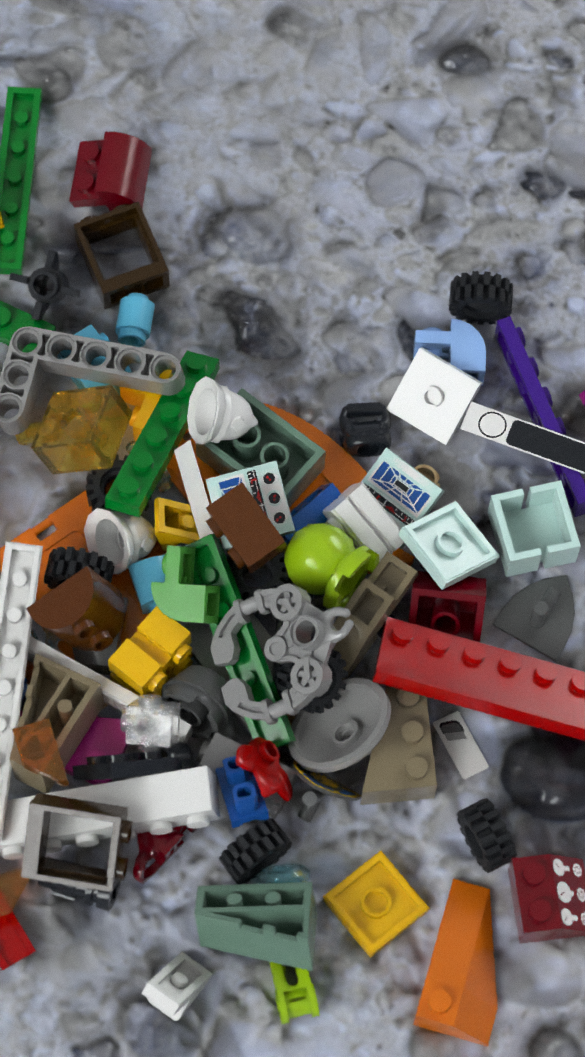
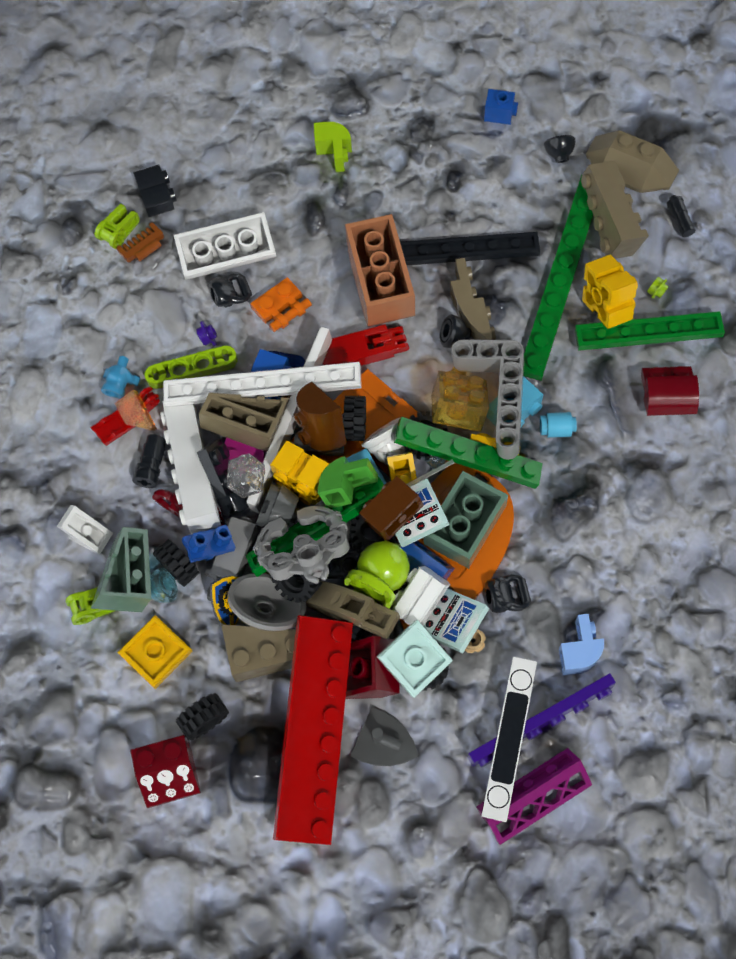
camera: 90 degrees right, 0 degrees up
black brick [9,250,81,320] -> none
clear orange tile [12,718,69,787] -> none
dark brown window [21,793,133,892] -> none
dark brown window [74,202,170,309] -> none
white piece [187,376,258,445] -> none
red plate [236,737,293,802] -> none
white plate [386,347,483,445] -> none
orange wedge [413,879,498,1046] -> none
white sticker [433,711,489,779] -> none
black tyre [449,271,513,325] -> none
light aqua piece [487,480,581,577] -> none

